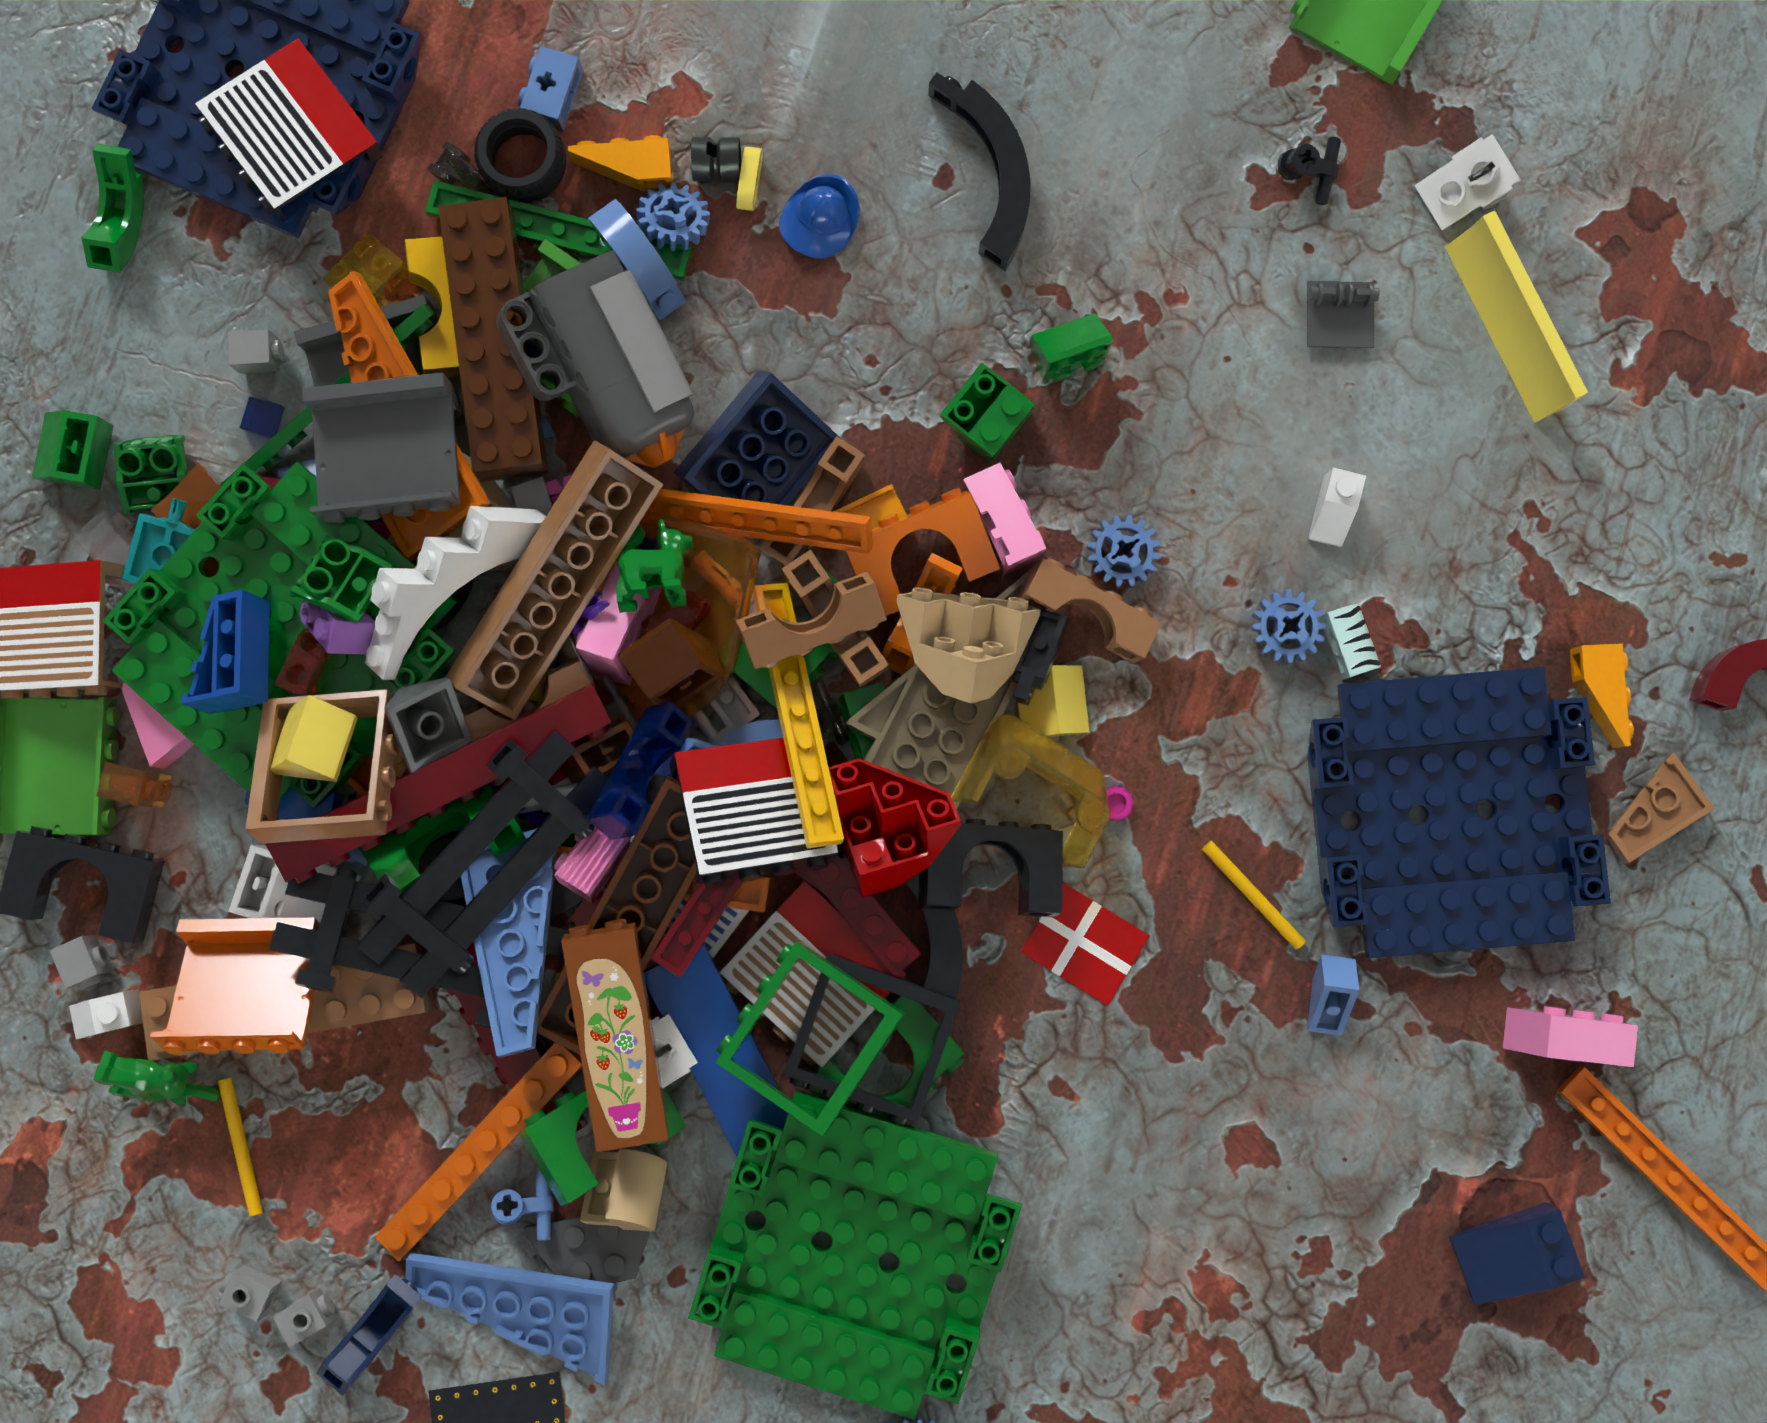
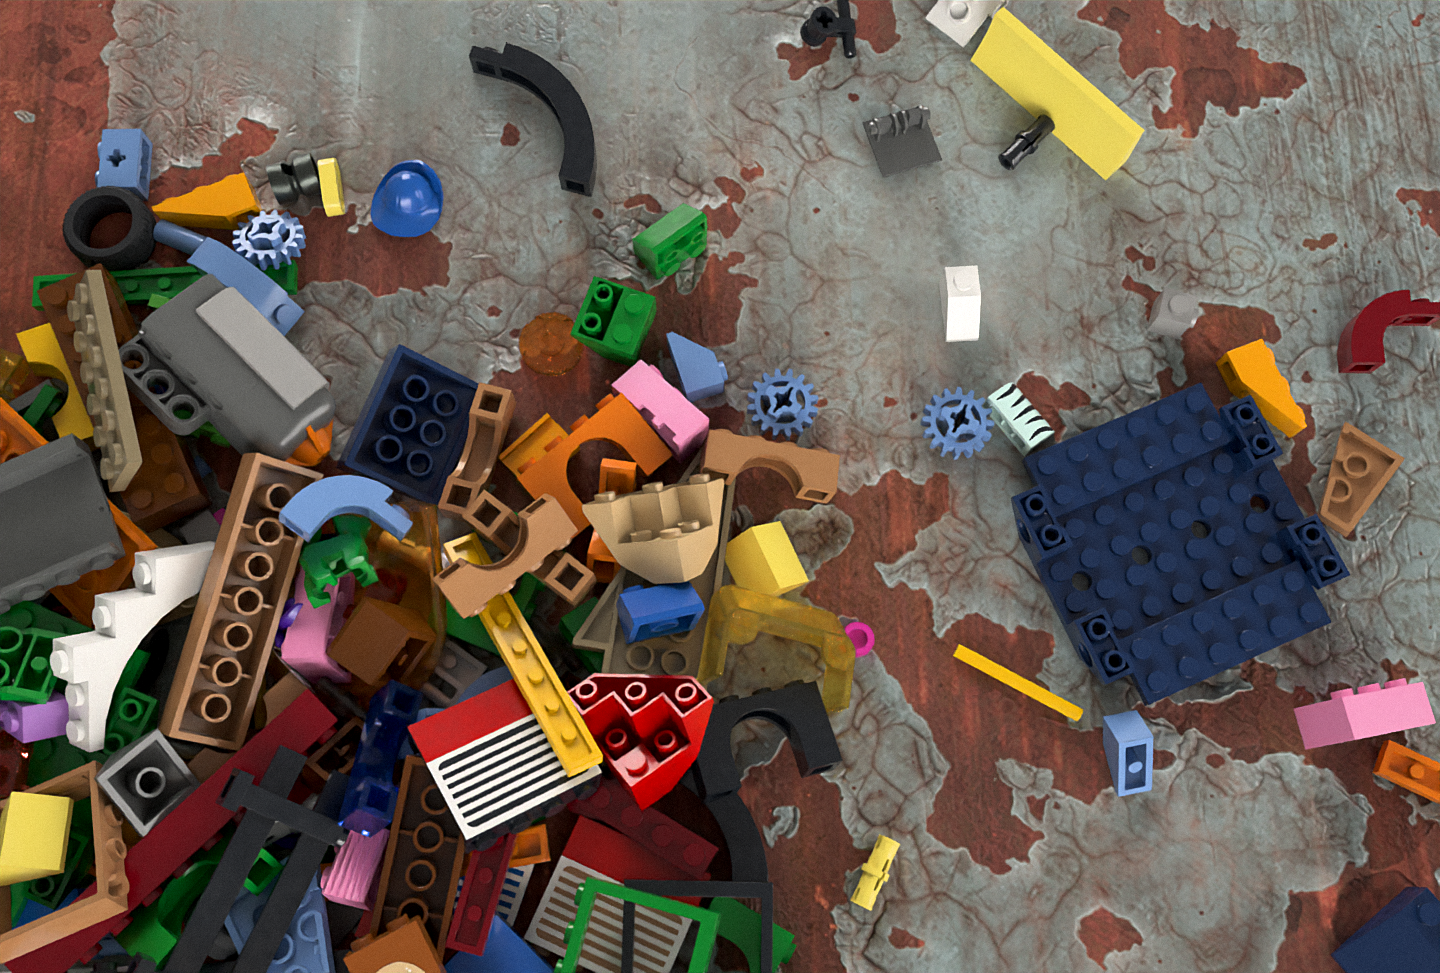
camera: 20 degrees left, 10 degrees down
clear smoke piece [427,141,493,195] -> none
orange plate [640,489,873,554] -> none
black hinge [1012,607,1069,706] -> none
red sticker [1021,882,1150,1006] -> none
none -> dark tan plate [67,270,143,492]
none -> medium blue cylinder [153,219,207,256]
none -> medium blue arch [279,475,413,542]
none -> clear orange tile [519,312,584,377]
none -> blue slope [616,580,705,644]
none -> medium blue slope [666,332,728,402]
none -> light yellow pin [850,834,900,911]
none -> black pin [998,114,1055,170]
none -> light grey brick [1147,287,1199,339]

